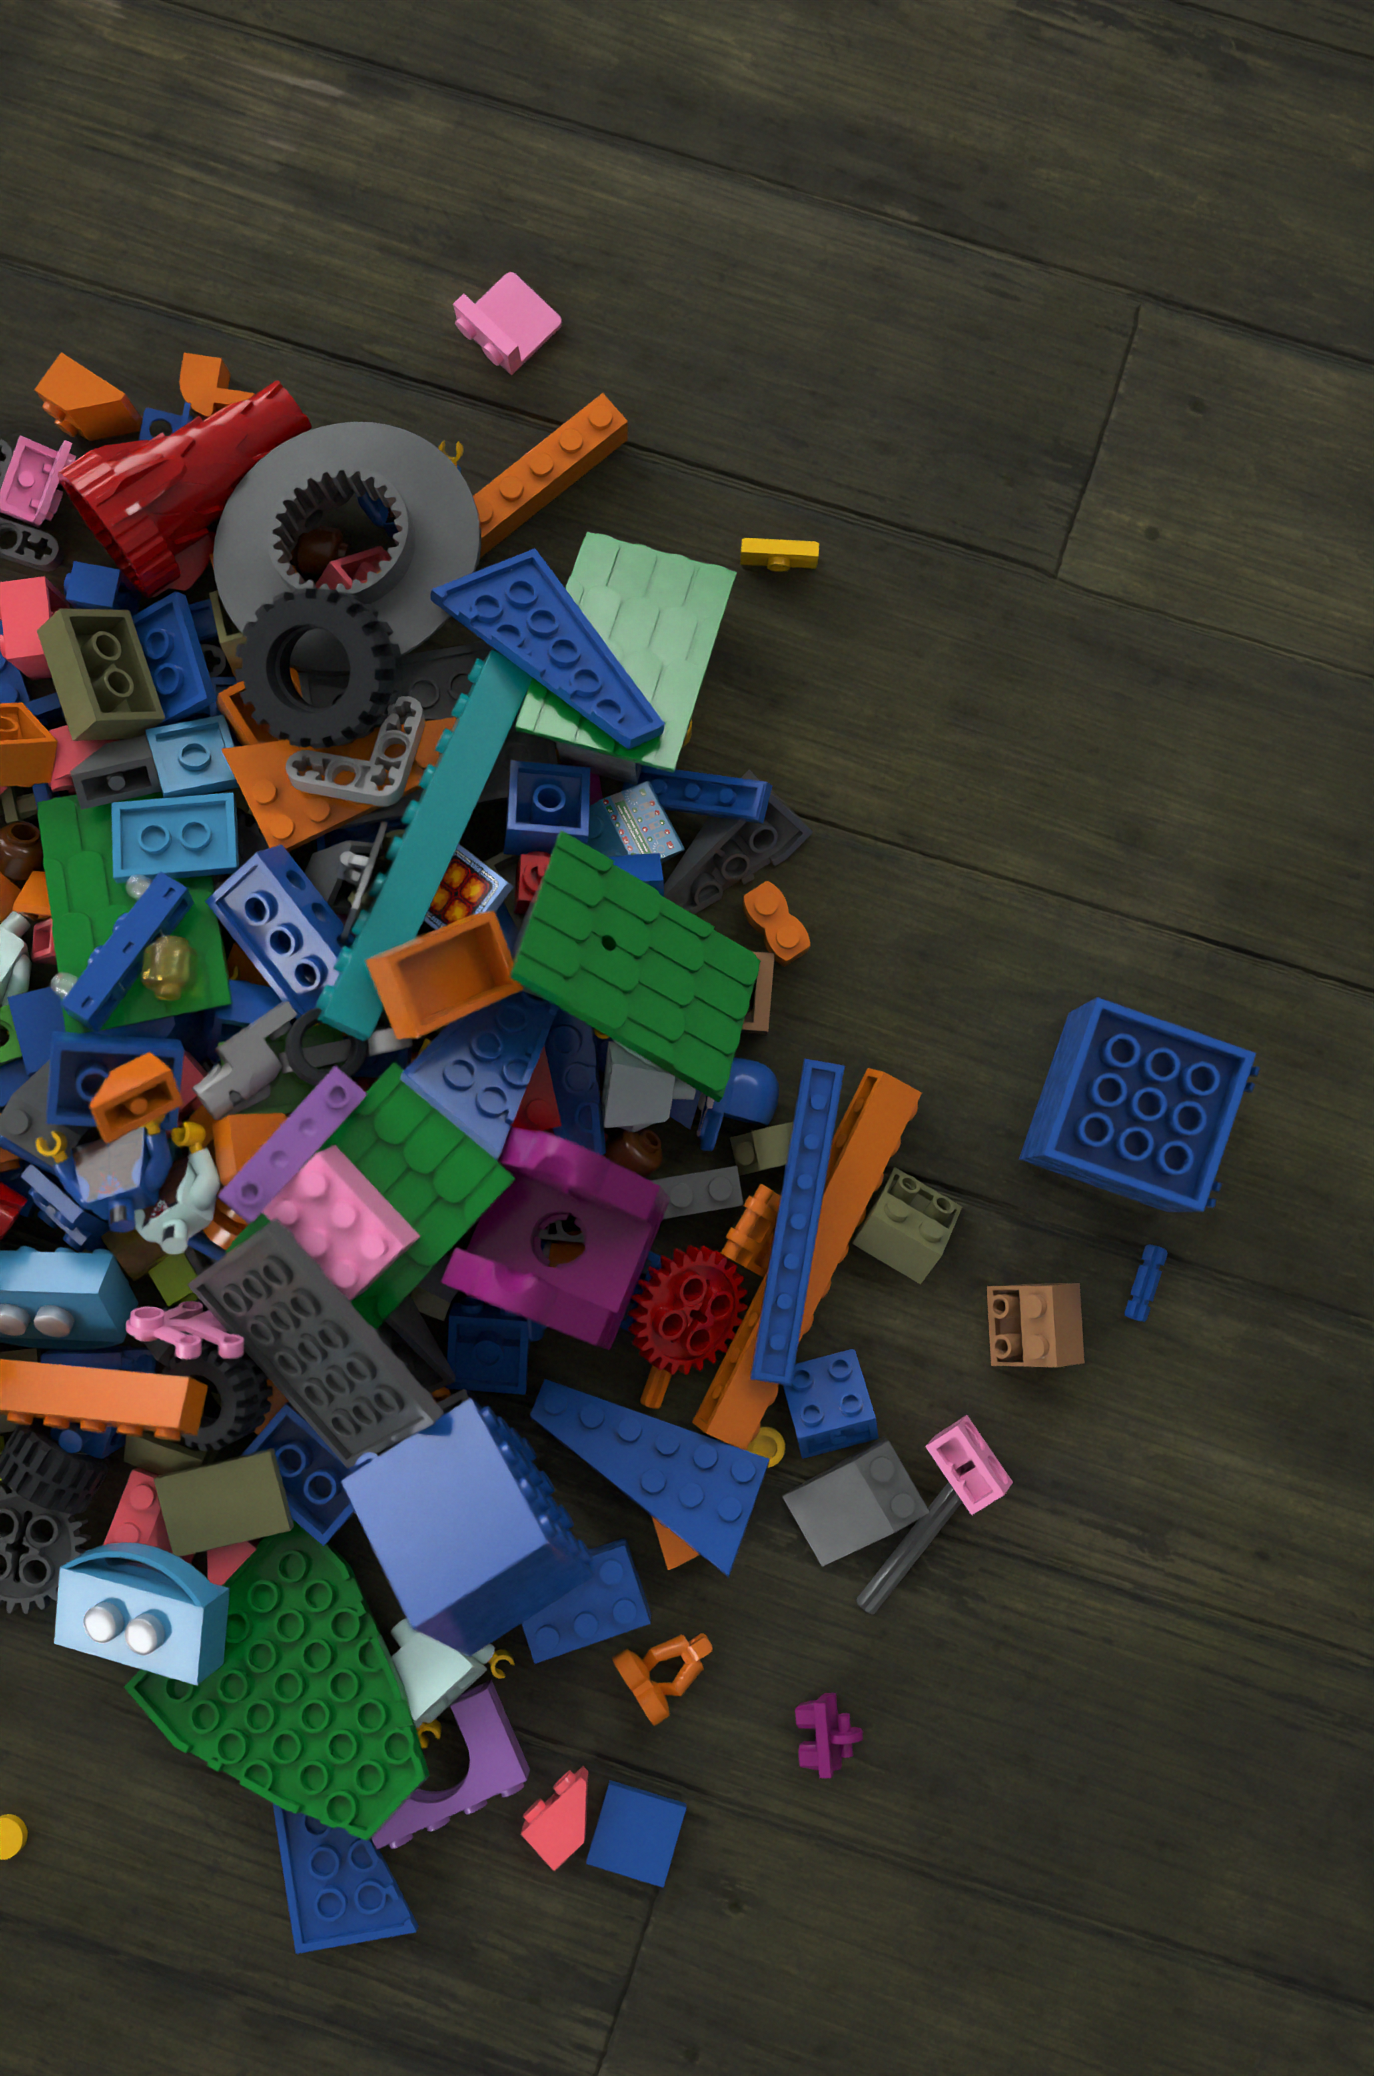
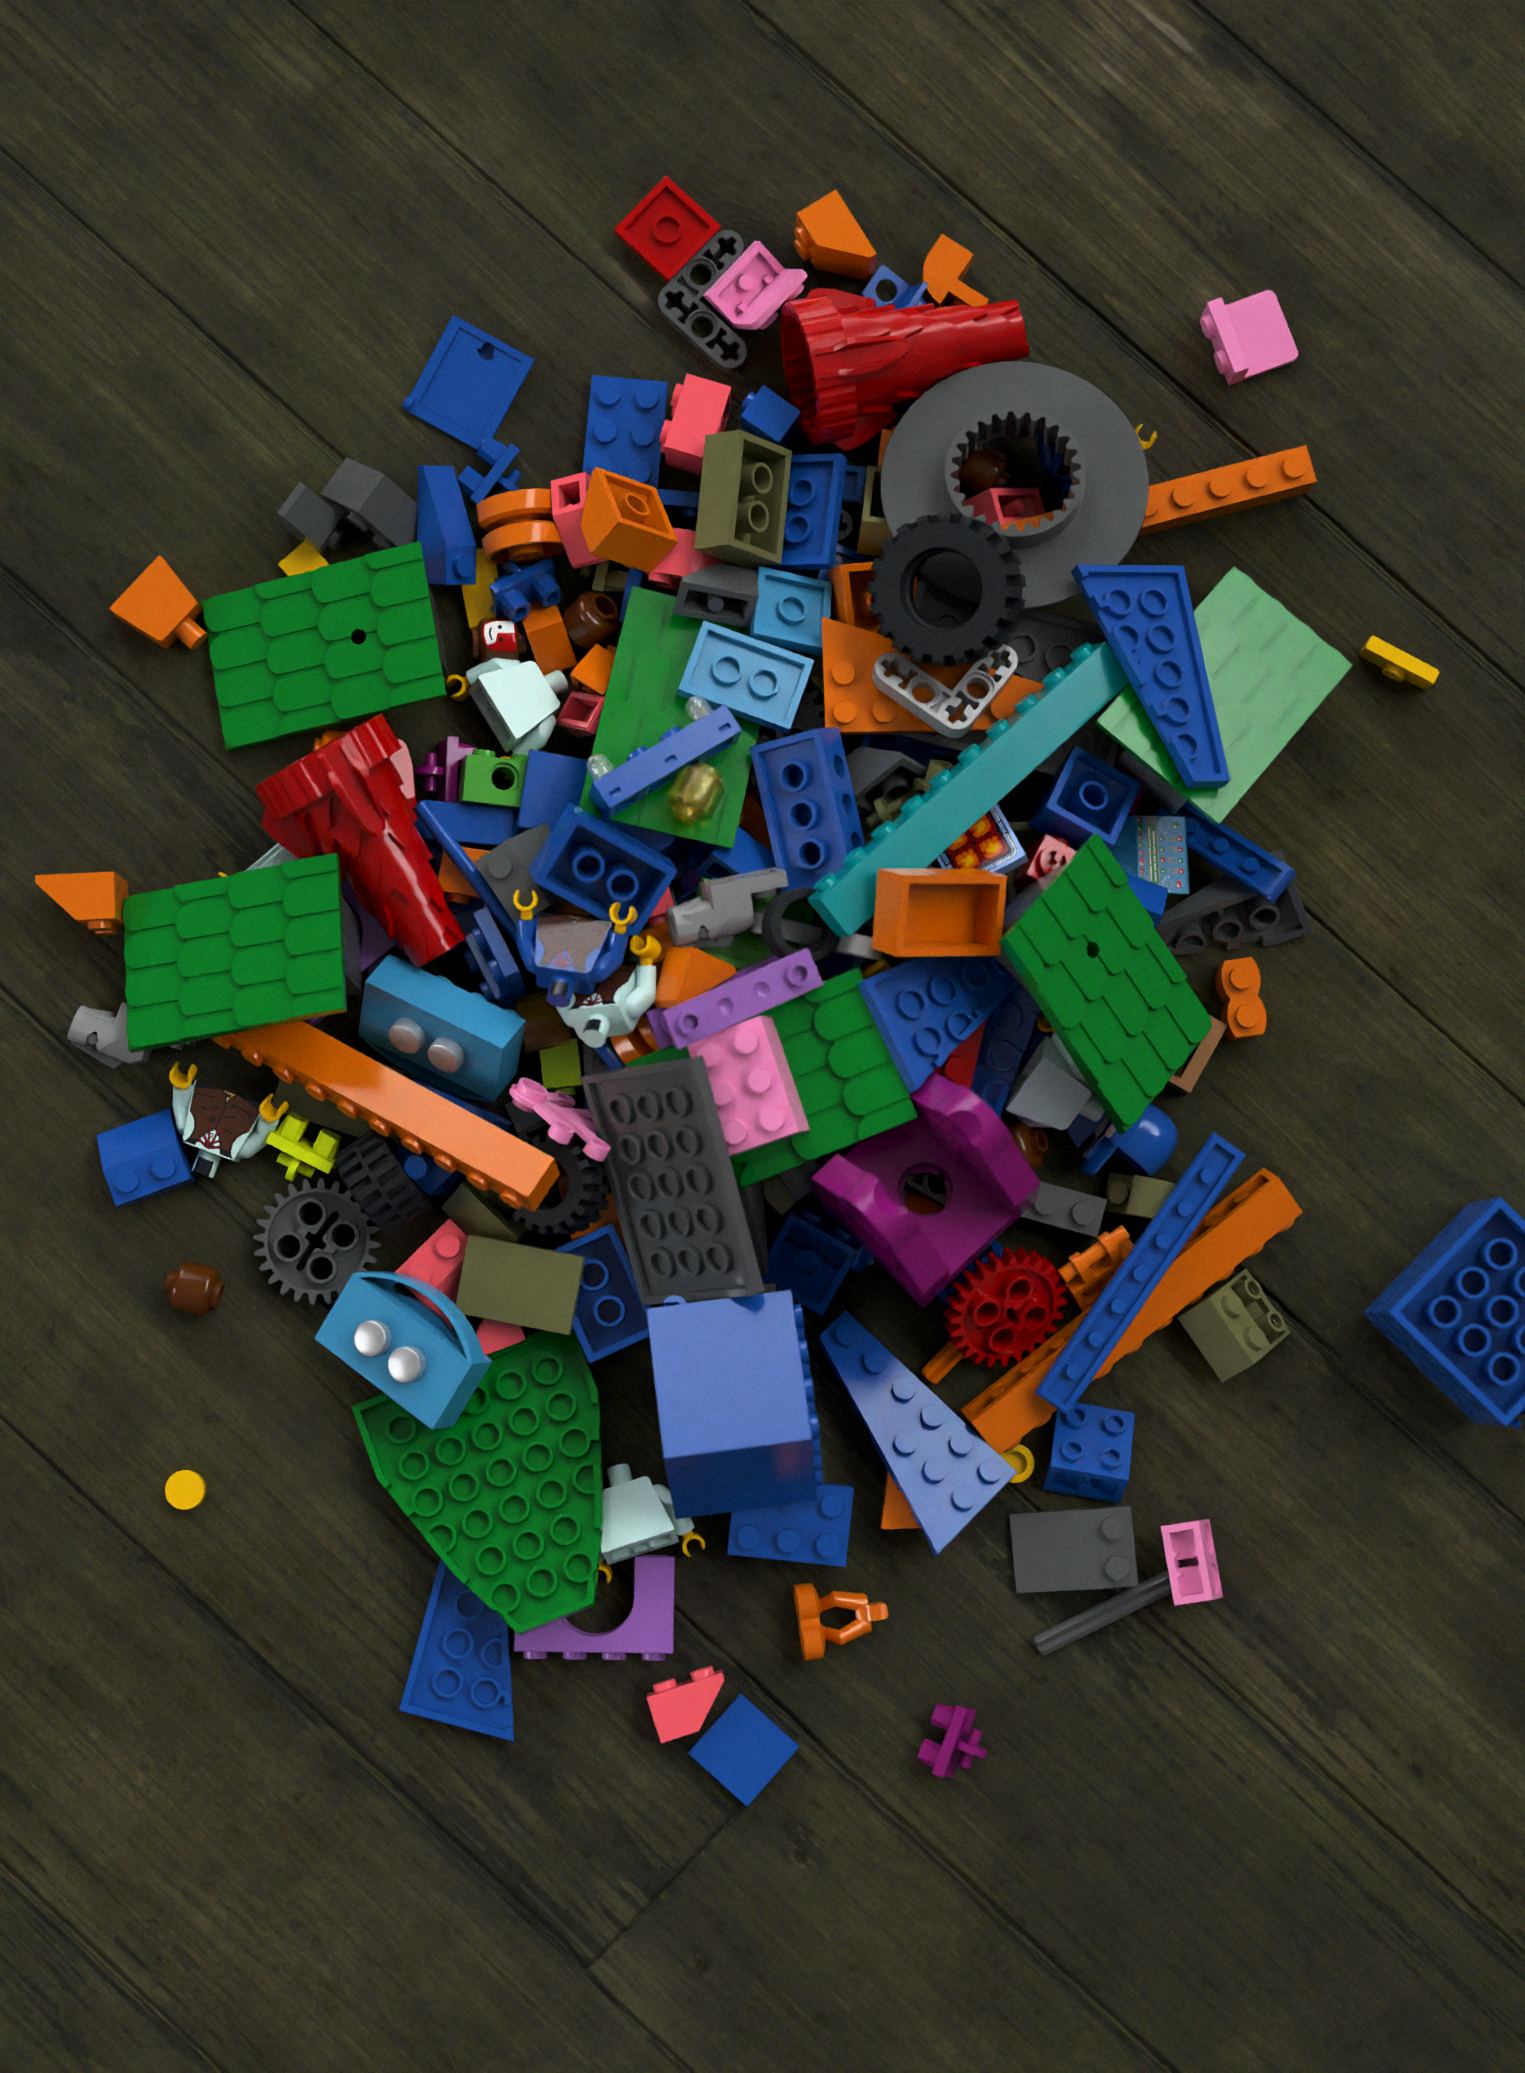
camera: 20 degrees right, 0 degrees up
orange slope [89,1052,184,1144] -> none
dark grey shield [336,821,388,943] -> none
medium nougat slope [987,1283,1085,1367] -> none
blue axle [1125,1244,1168,1322] -> none

